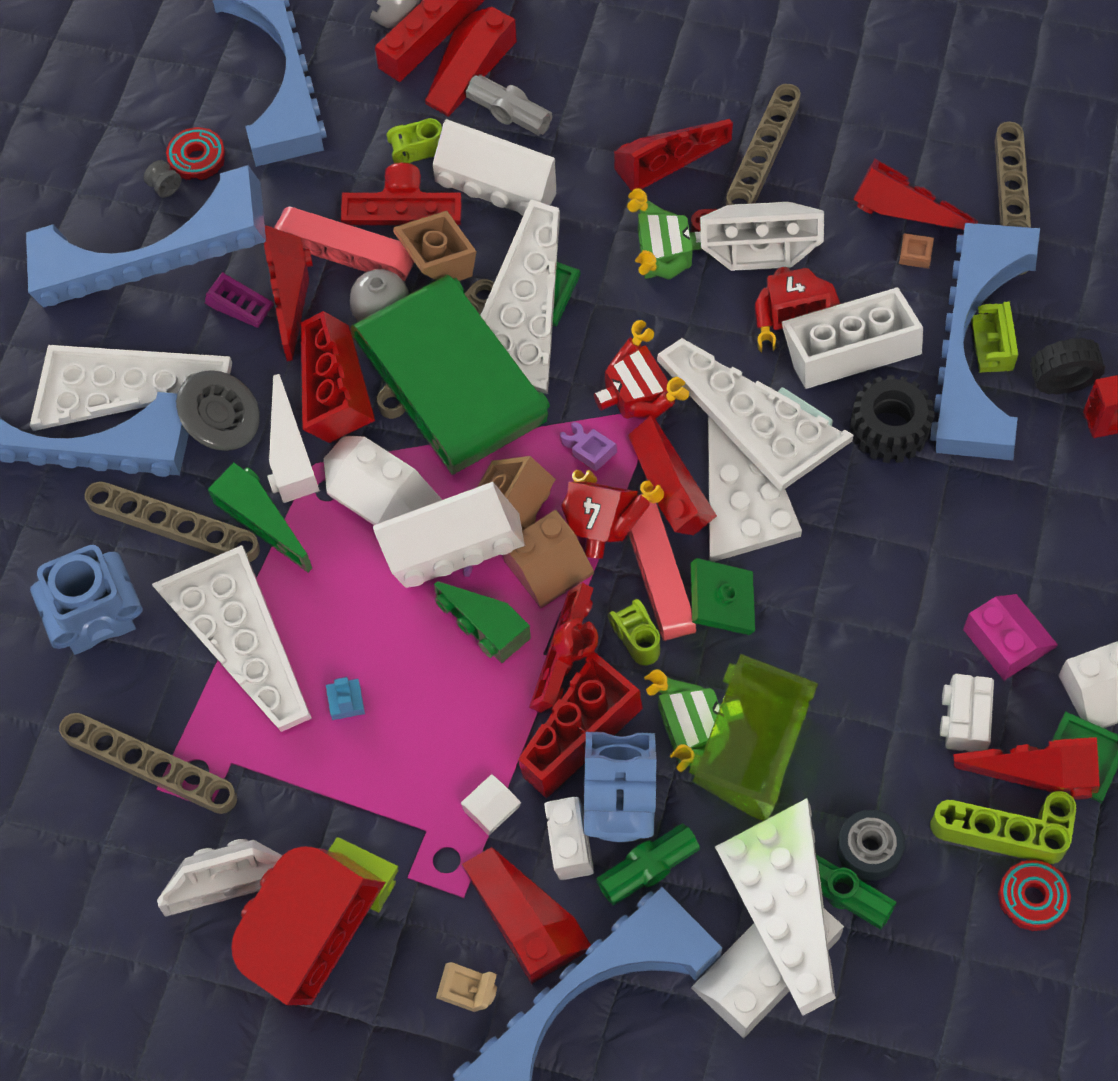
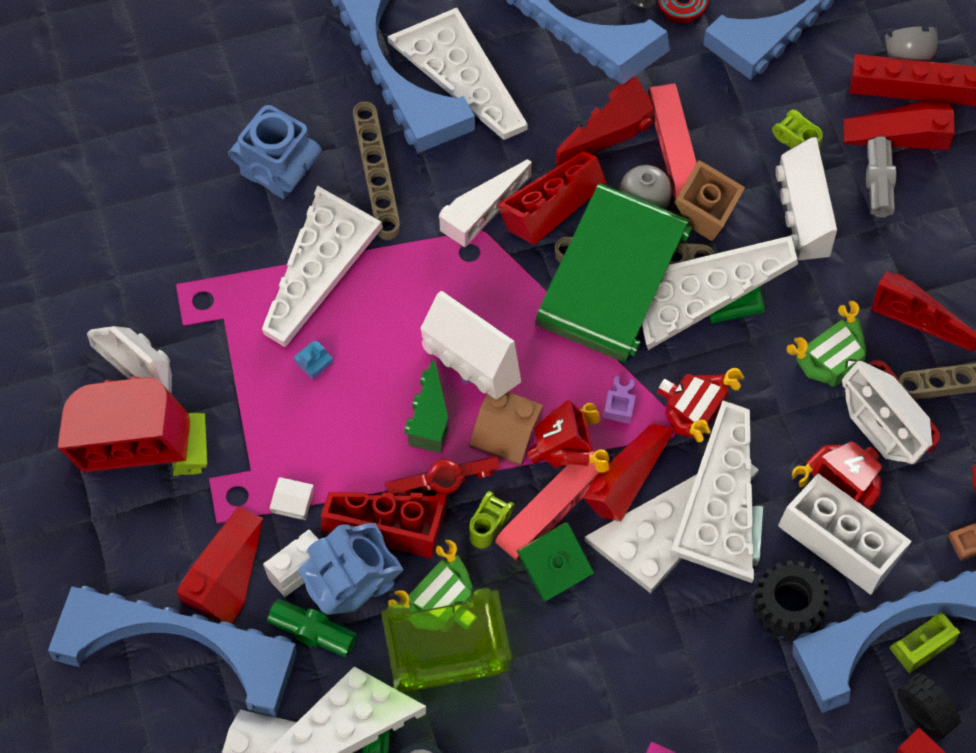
camera: 55 degrees right, 0 degrees up
dark tan beam [59,713,237,814] -> none
dark grey wheel [176,370,260,451] -> none
magenta slope [205,272,274,328] -> none
green slope [208,462,312,573] -> none
white wedge [324,436,442,525] -> none
red plate [341,162,462,225] -> none
tan bracket [436,962,497,1012] -> none
medium nougat slope [477,456,556,531] -> none

